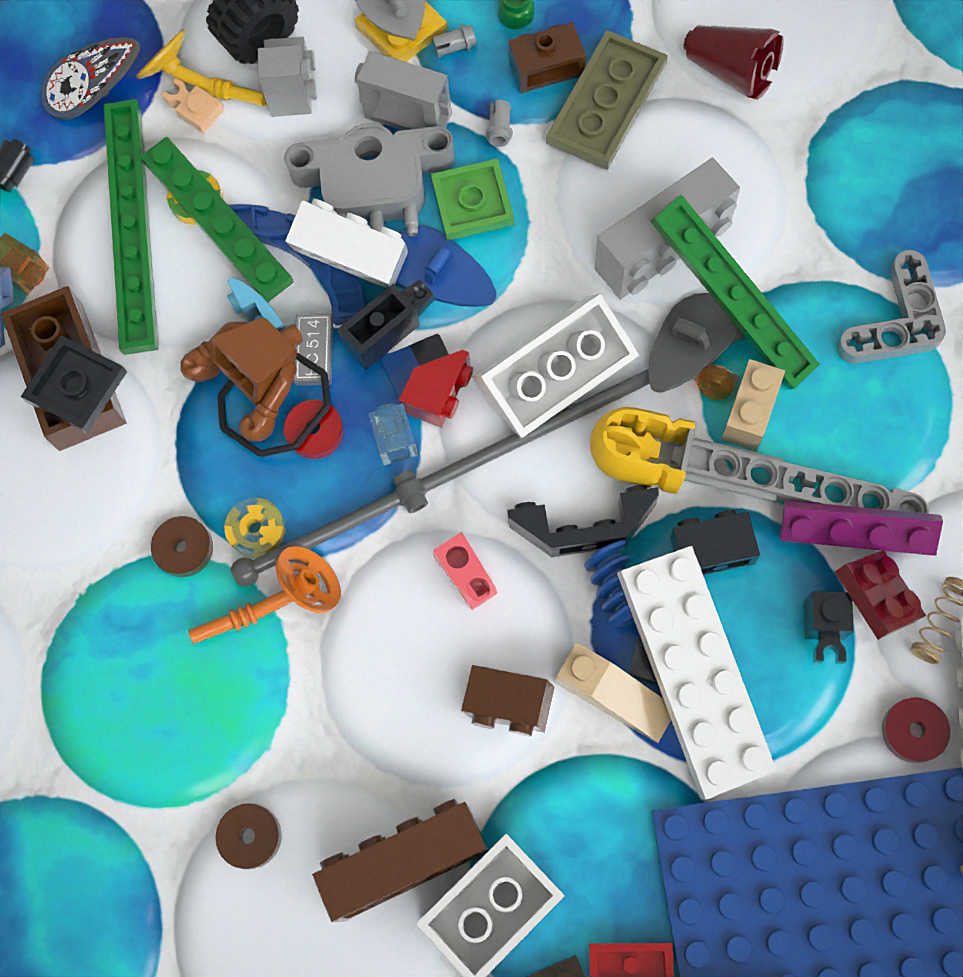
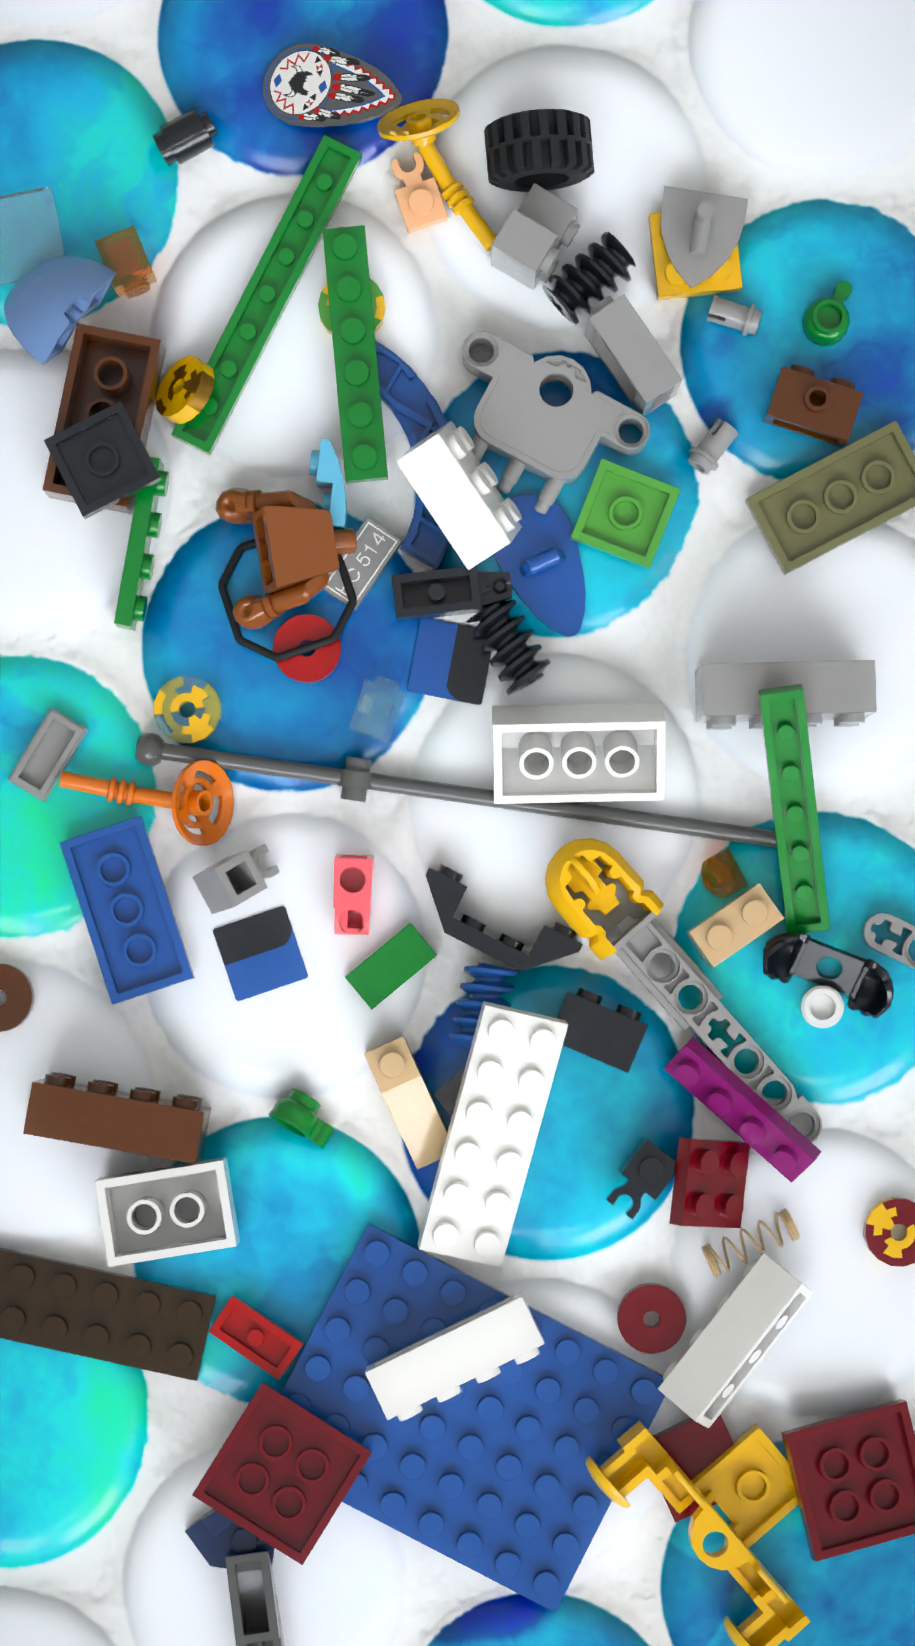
camera: 25 degrees right, 15 degrees up
reddish brown piece [151,516,213,577] -> none
red slope [399,350,474,428] -> none
reddish brown brick [461,665,555,737] -> none
dark grey shield [648,293,739,393] -> none
none -> light grey tile [7,707,89,802]
none -> blue plate [59,816,195,1005]
none -> green plate [114,457,170,631]
none -> piece [155,356,215,424]
none -> light grey brick [192,844,280,914]
none -> sticker [213,906,308,1001]
none -> green piece [268,1088,335,1149]
none -> green tile [345,923,437,1010]
none -> white brick [365,1292,545,1421]
none -> black piece [466,600,551,696]
none -> black piece [543,232,636,325]
none -> black piece [763,932,894,1018]
none -> white tile [800,986,844,1028]

